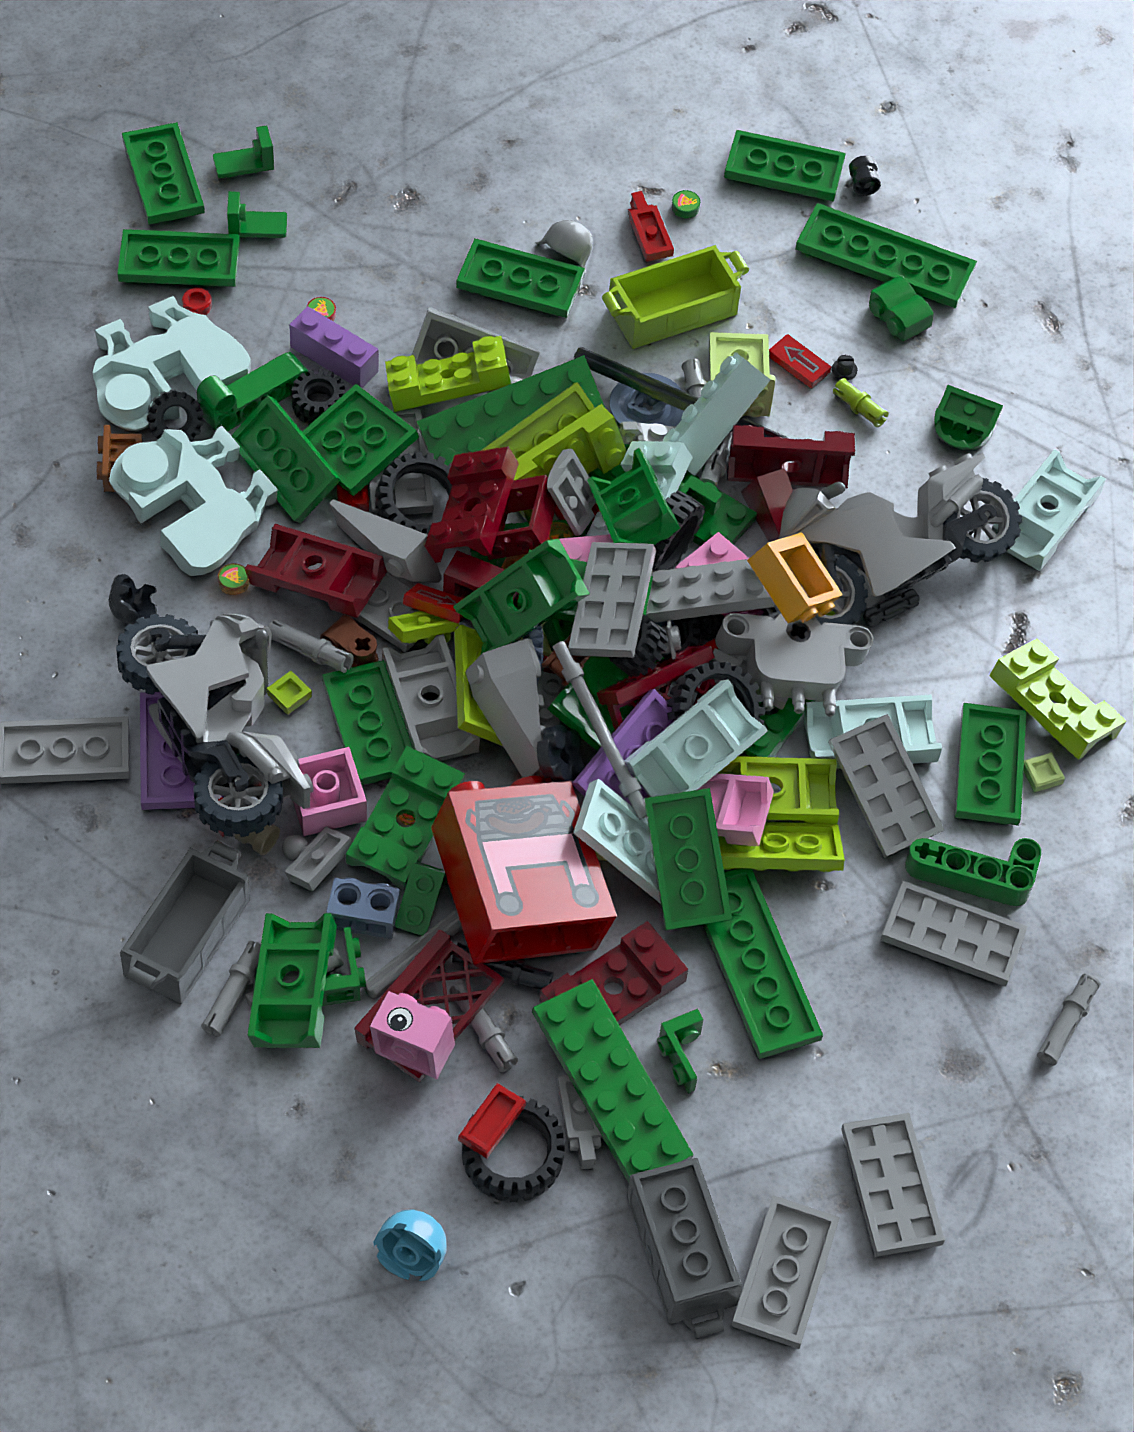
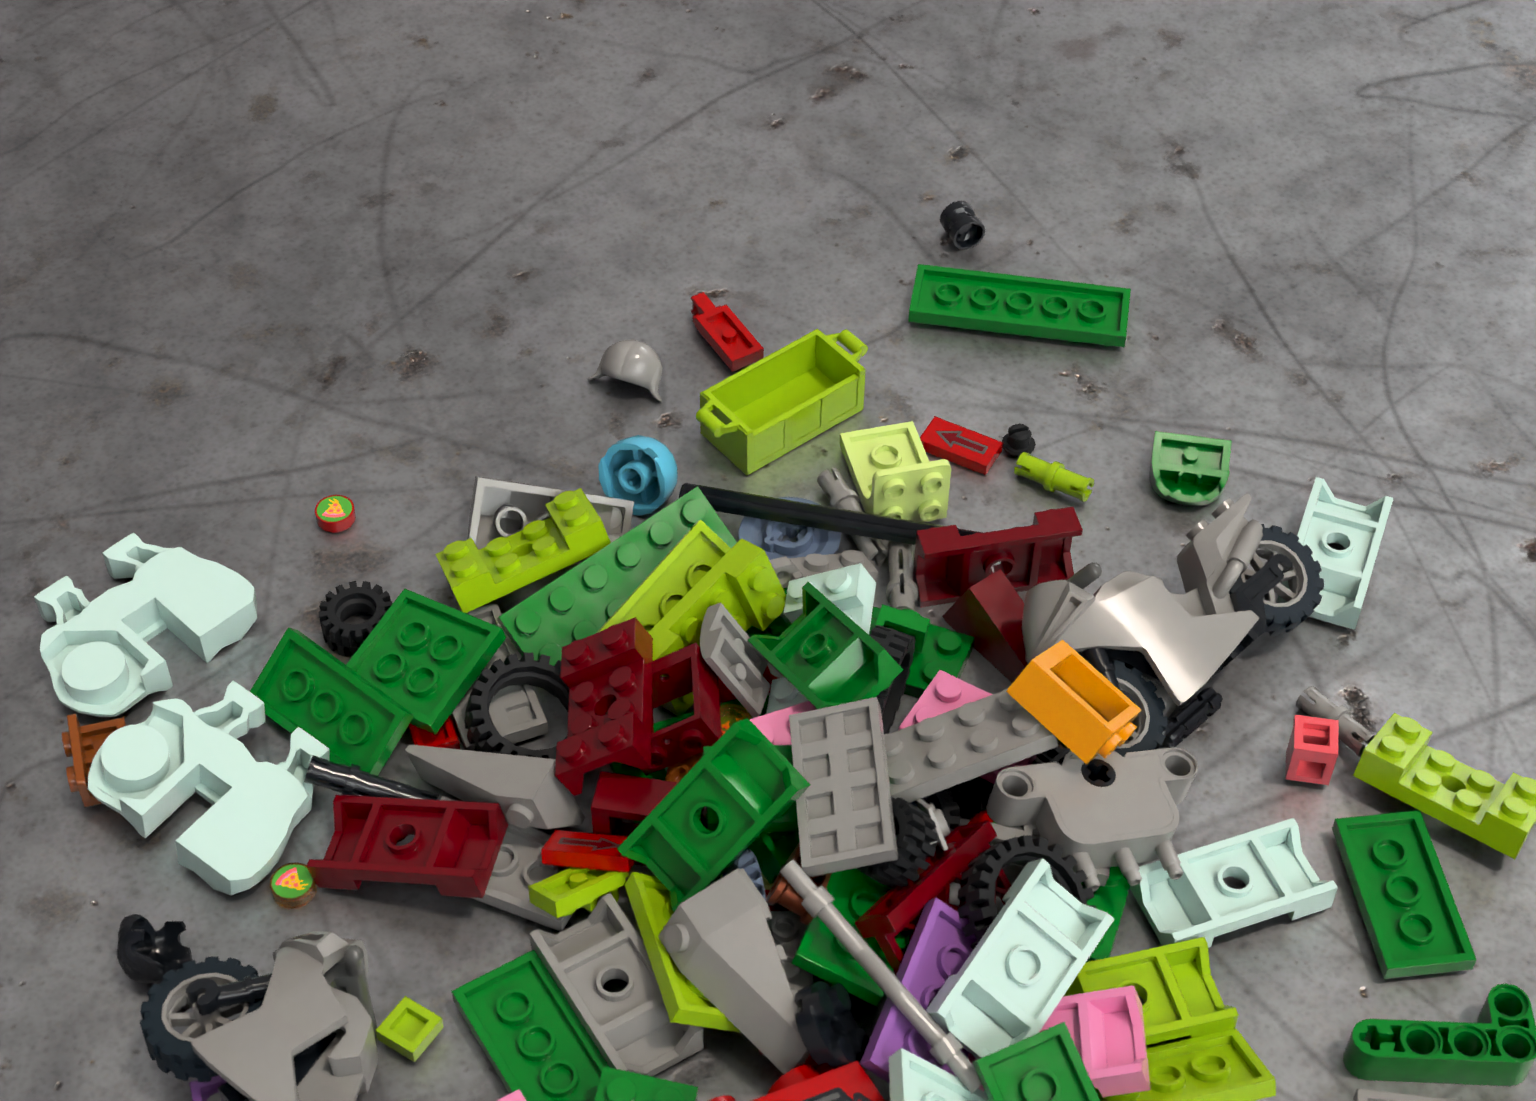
camera: 10 degrees left, 10 degrees down
green plate [117,229,240,287] -> none
green plate [122,122,205,225] -> none
black tyre [147,389,204,442] -> none
red tile [182,288,212,315] -> none
green beam [196,352,309,432] -> none
green bracket [213,125,274,178] -> none
green bracket [227,191,287,238] -> none
light grey pin [268,619,354,673] -> none
medium lavender brick [289,306,379,388] -> none
copper piece [320,615,379,667] -> none
green plate [456,238,585,318] -> none
light aqua brick [663,352,770,476] -> none
tile [672,190,701,218] -> none
green plate [724,129,846,201] -> none
light grey plate [828,714,944,858] -> none
green brick [869,276,934,341] -> none
yellowish green tile [1023,752,1065,793] -> none
none -> black pin [304,755,439,800]
none -> medium azure cylinder [598,435,678,516]
none -> coral brick [1285,714,1339,785]
none -> light grey pin [1296,686,1376,757]

